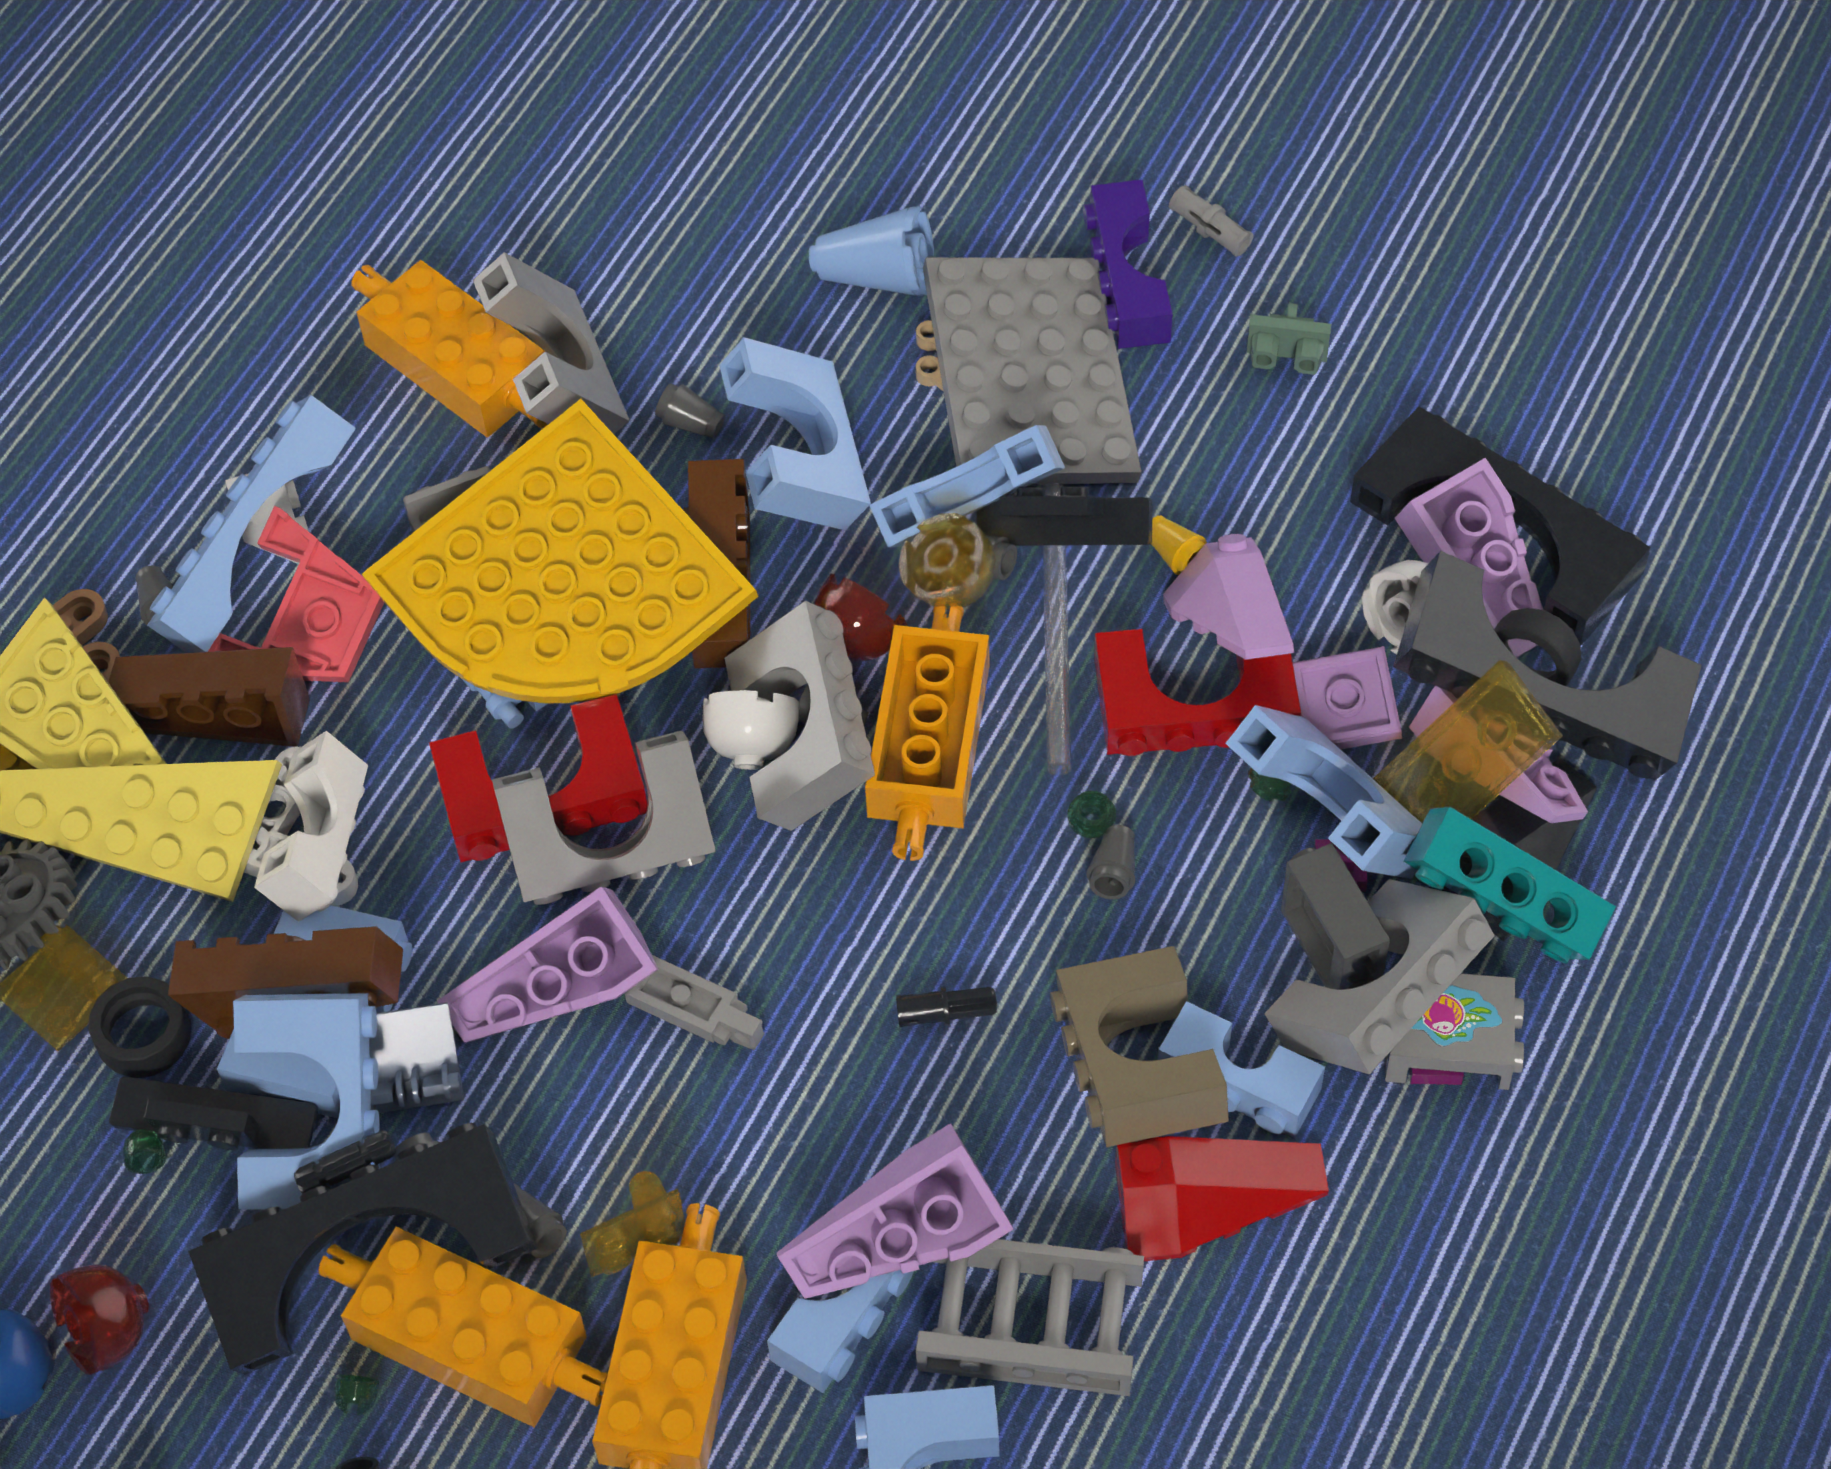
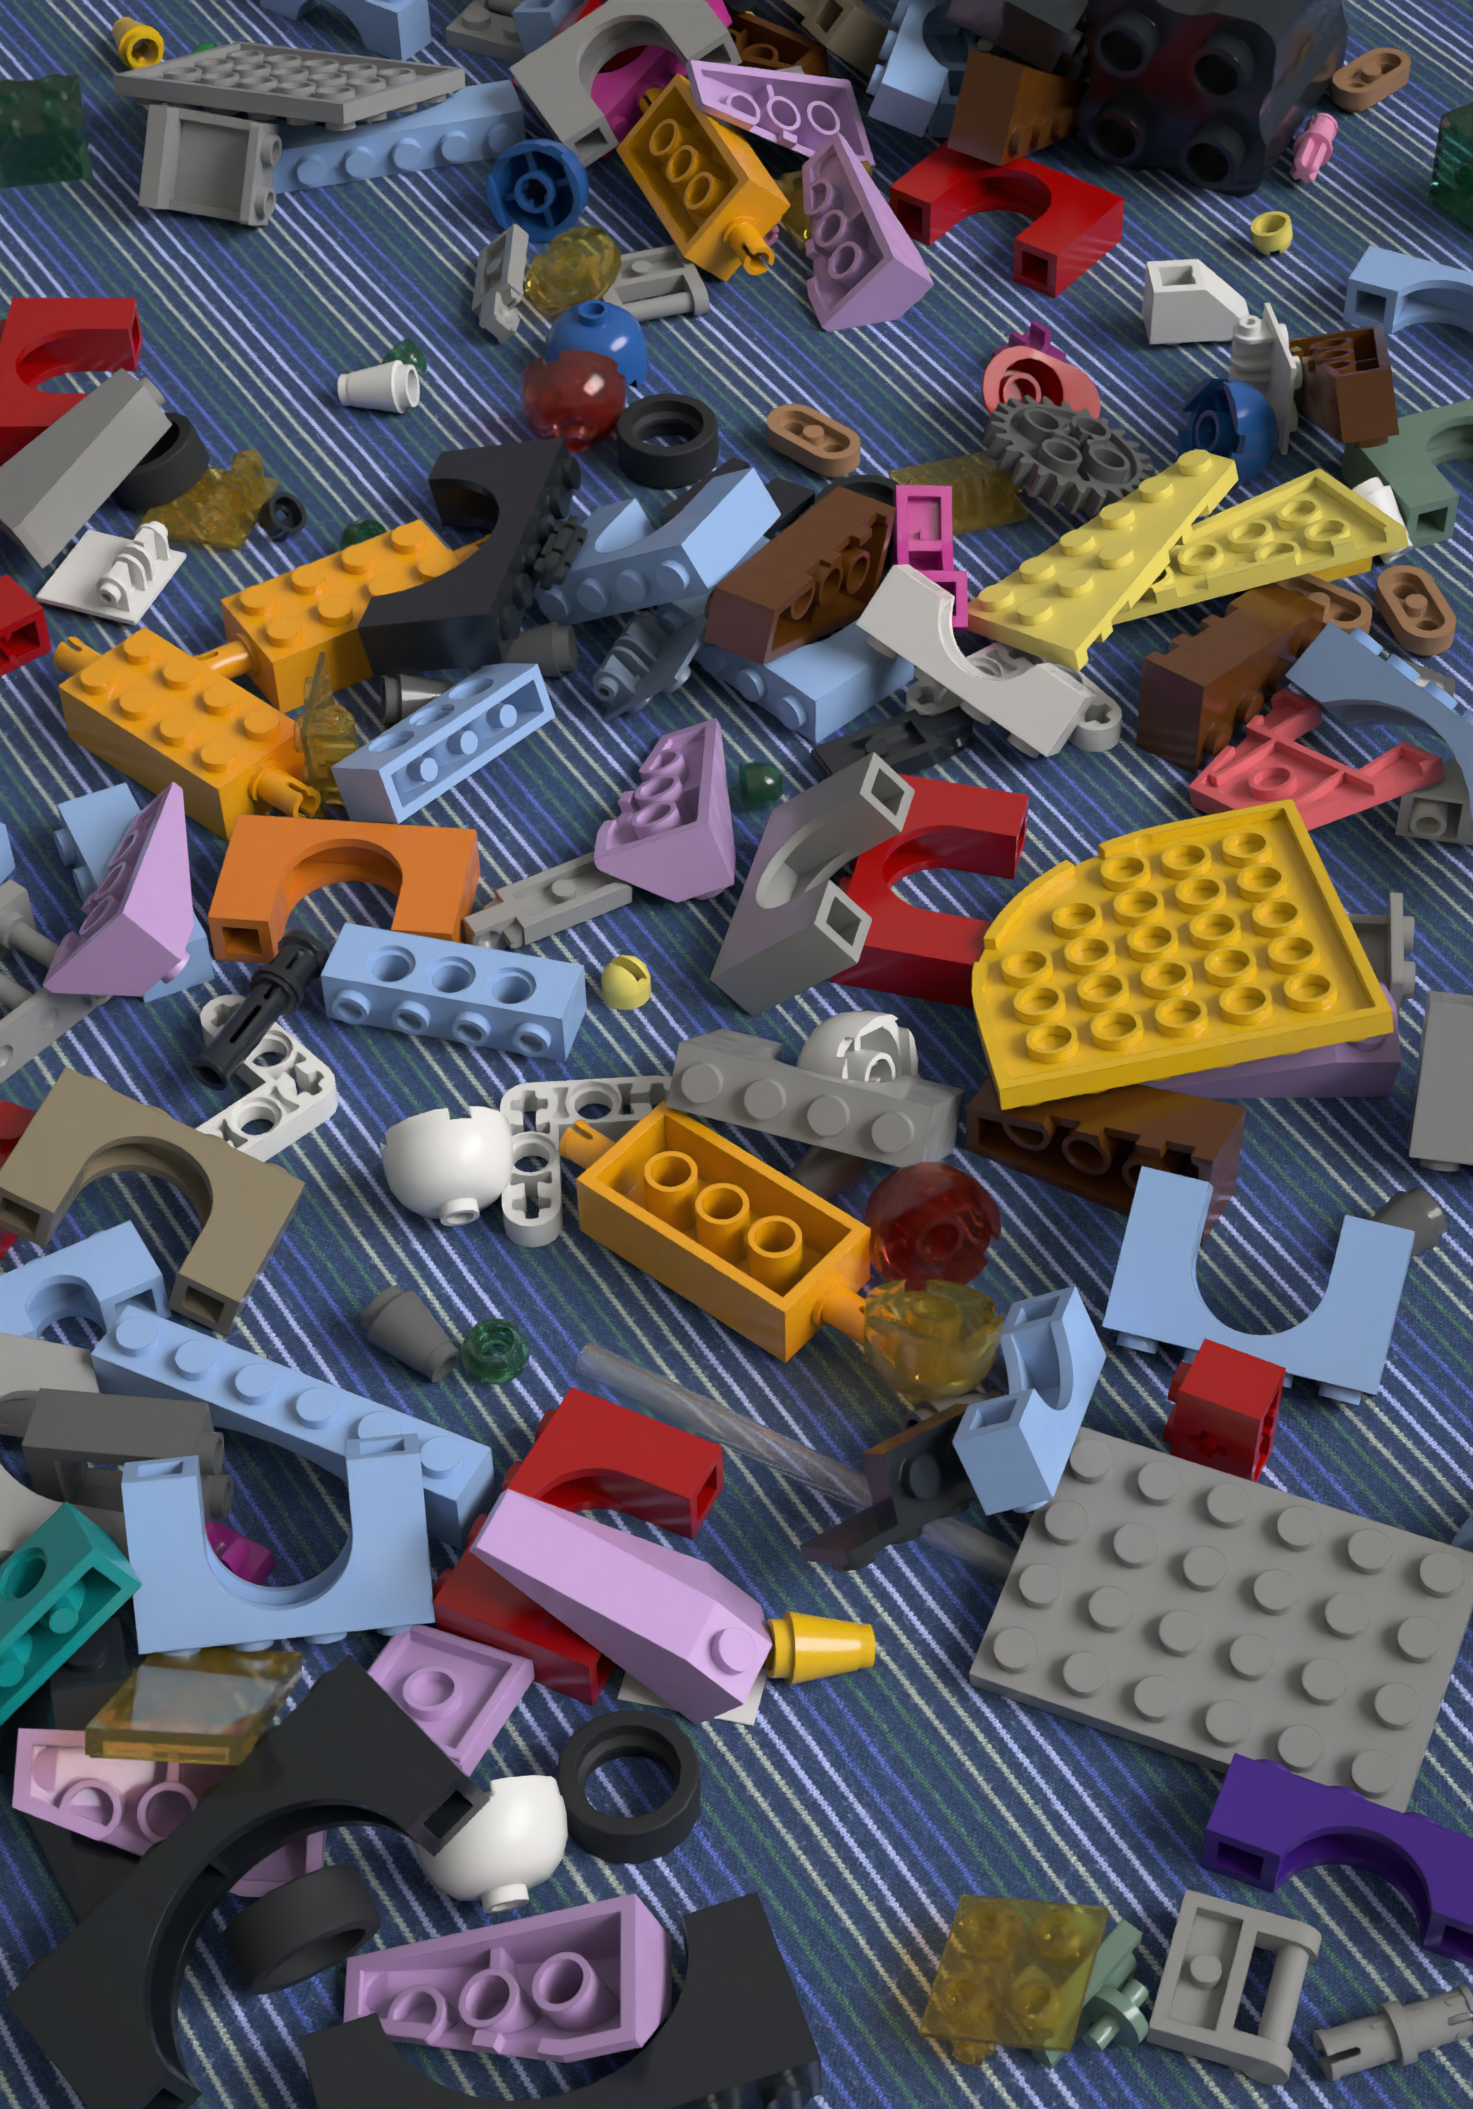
camera: 120 degrees right, 10 degrees down
black axle [896,986,997,1028] -> none
none -> light blue arch [90,1304,497,1550]
none -> black pin [191,930,330,1091]
none -> white beam [196,994,338,1162]
none -> orange arch [207,814,481,964]
none -> light blue brick [320,923,587,1062]
none -> light blue brick [330,663,556,824]
none -> white cylinder [380,1106,513,1226]
none -> white beam [500,1075,688,1248]
none -> black tyre [557,1710,701,1864]
none -> light yellow hinge [601,955,651,1010]
none -> black tyre [616,393,719,489]
none -> clear green hinge [738,761,783,811]
none -> medium nougat plate [767,404,861,478]
none -> black hinge [811,706,974,780]
none -> dark pink arch [891,485,968,637]
none -> clear yellow hinge [918,1894,1109,2066]
none -> light grey plate [1146,1889,1322,2085]
none -> red brick [1162,1338,1286,1483]

